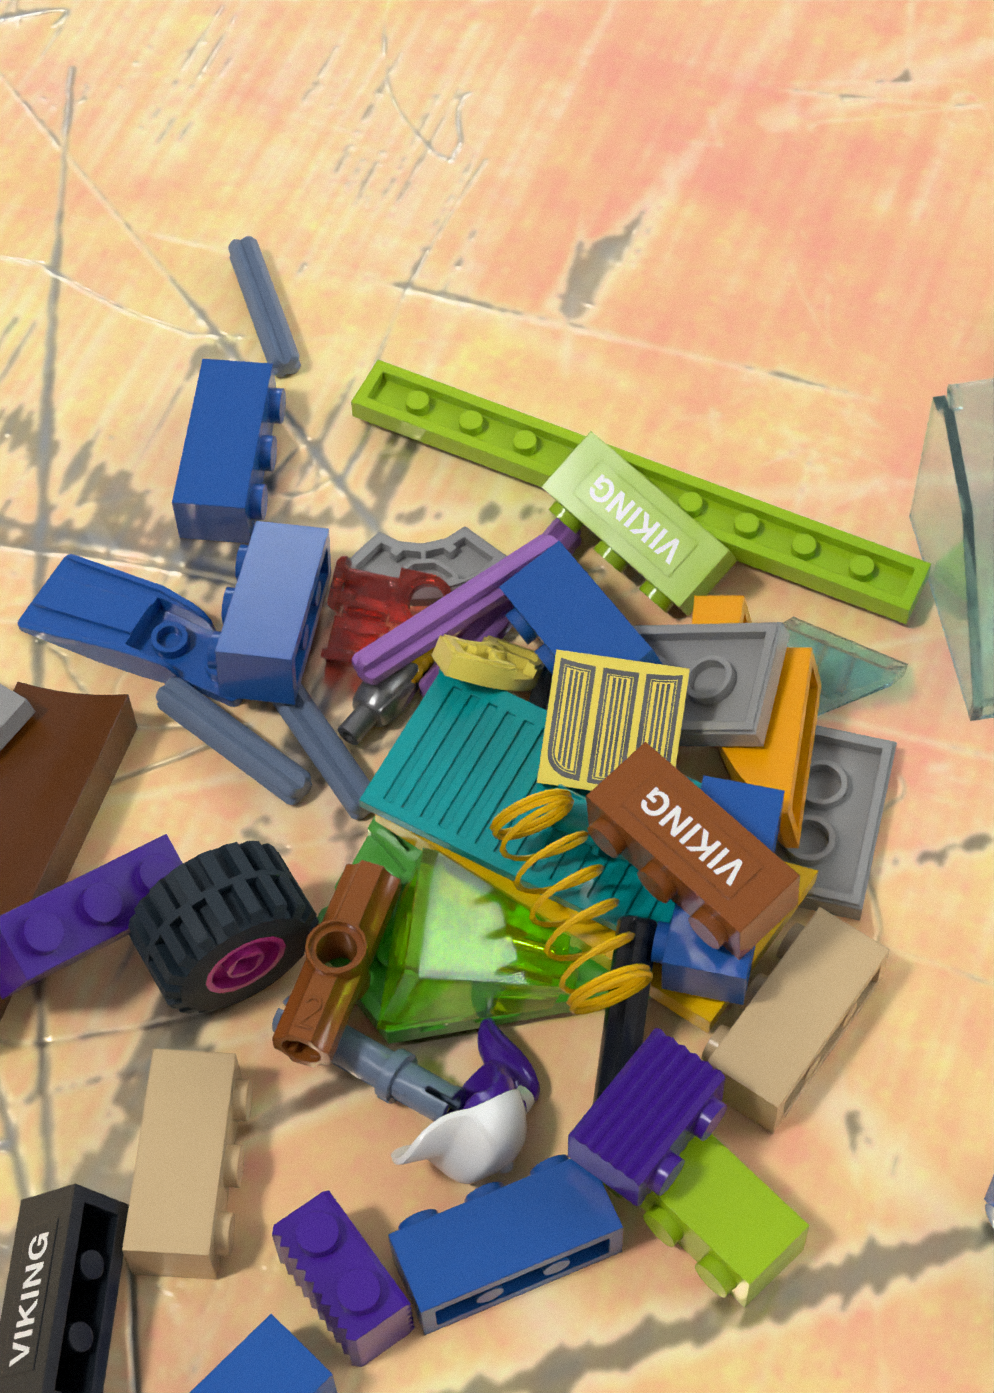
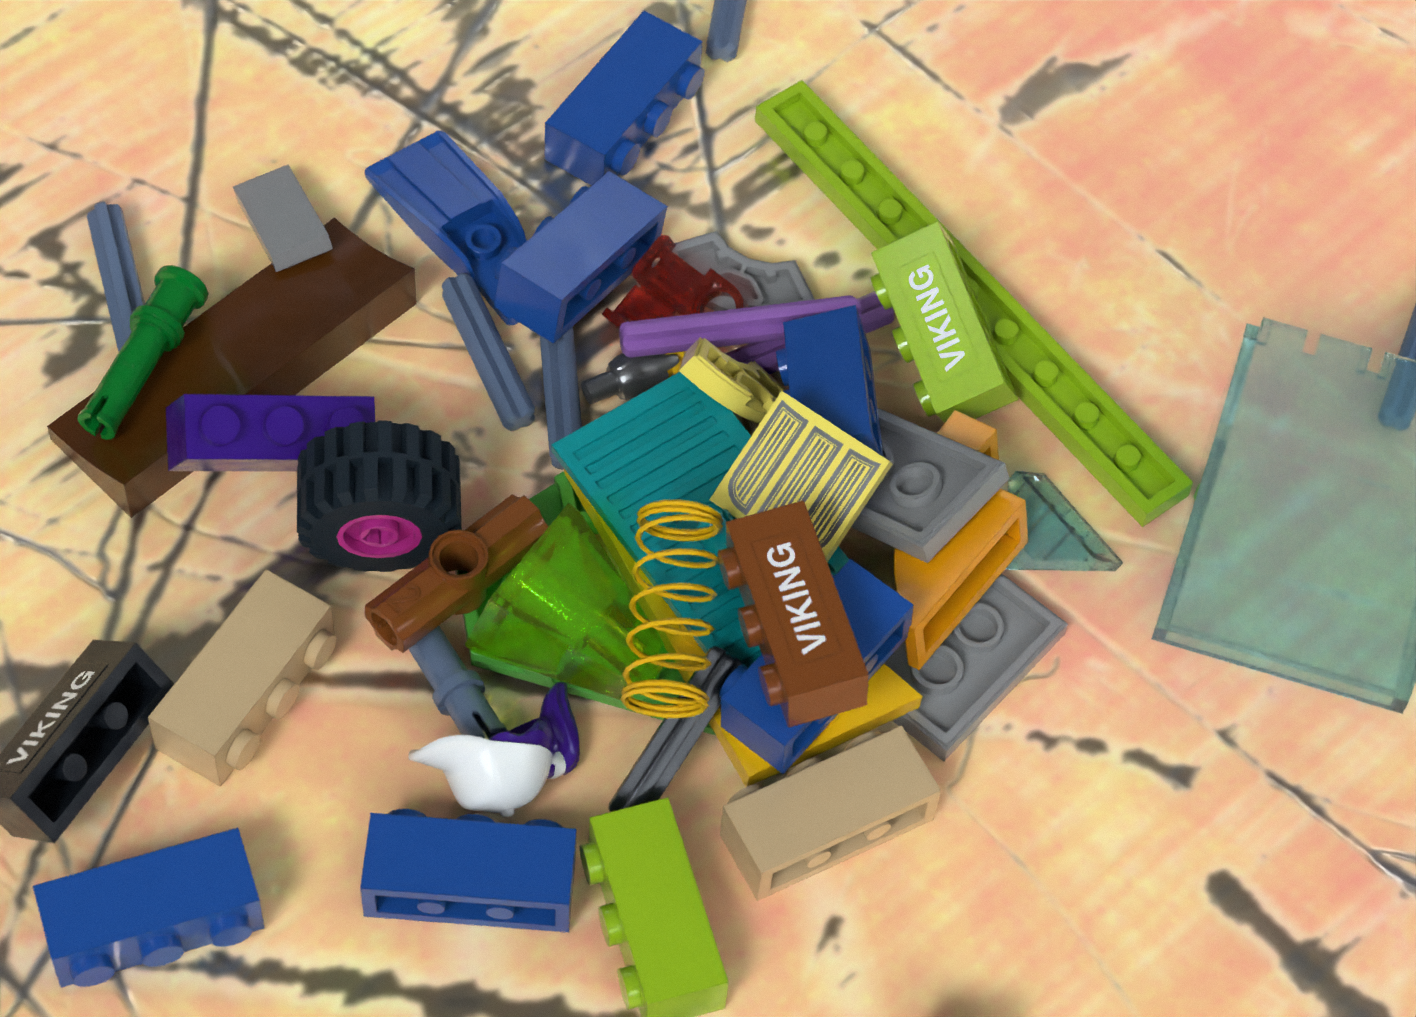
camera: 20 degrees right, 0 degrees up
dark purple brick [272,1190,415,1367] -> none
dark purple brick [568,1028,727,1207] -> none

